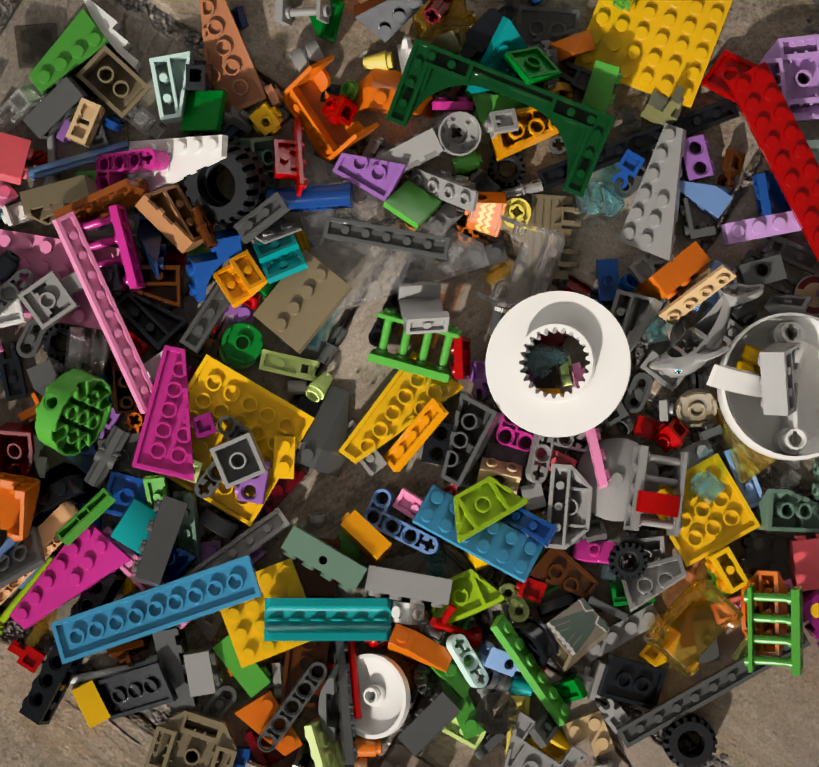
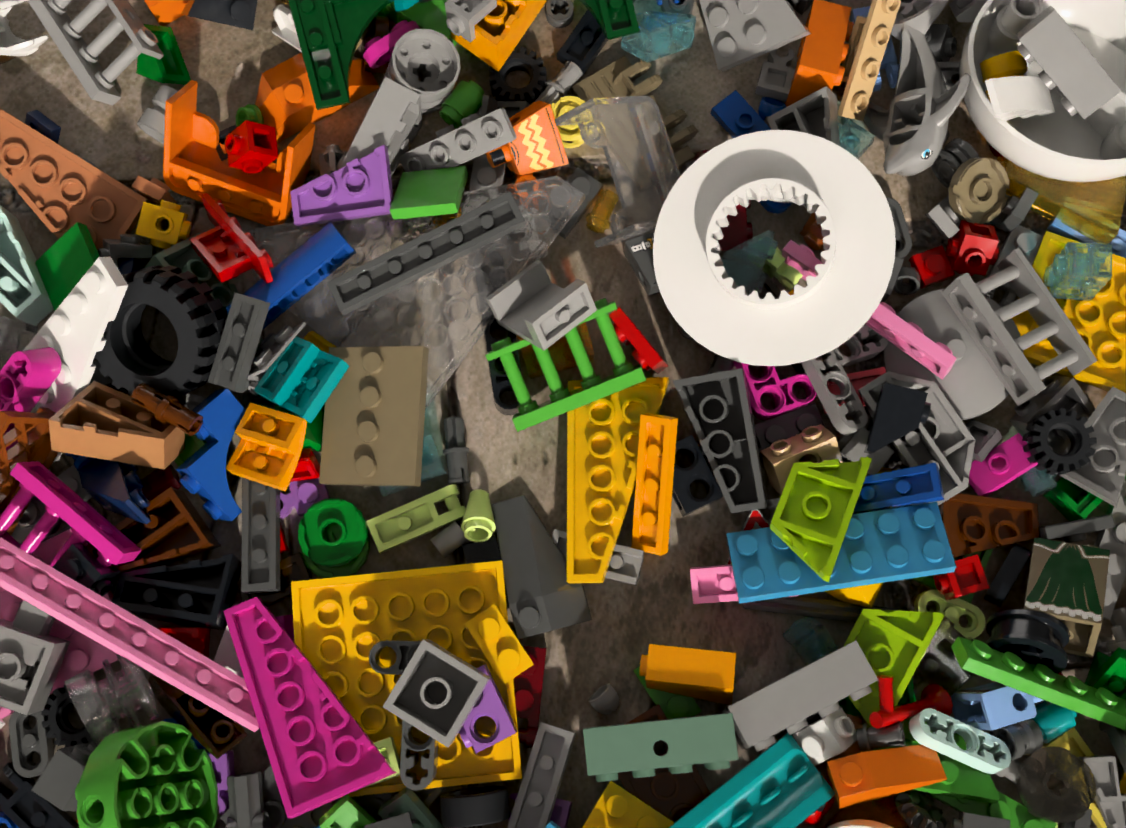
camera: 40 degrees left, 10 degrees down
orange gear [123,409,145,433] -> none
black brick [186,60,213,91] -> none
magenta plate [190,412,218,439] -> none
light yellow cone [363,50,394,70] -> none
medium blue beam [364,489,441,554] -> none
medium lavender plate [469,361,491,397] -> none
red slope [636,490,681,518] -> none
light grey plate [639,350,685,392] -> none
none -> black slope [864,382,931,454]

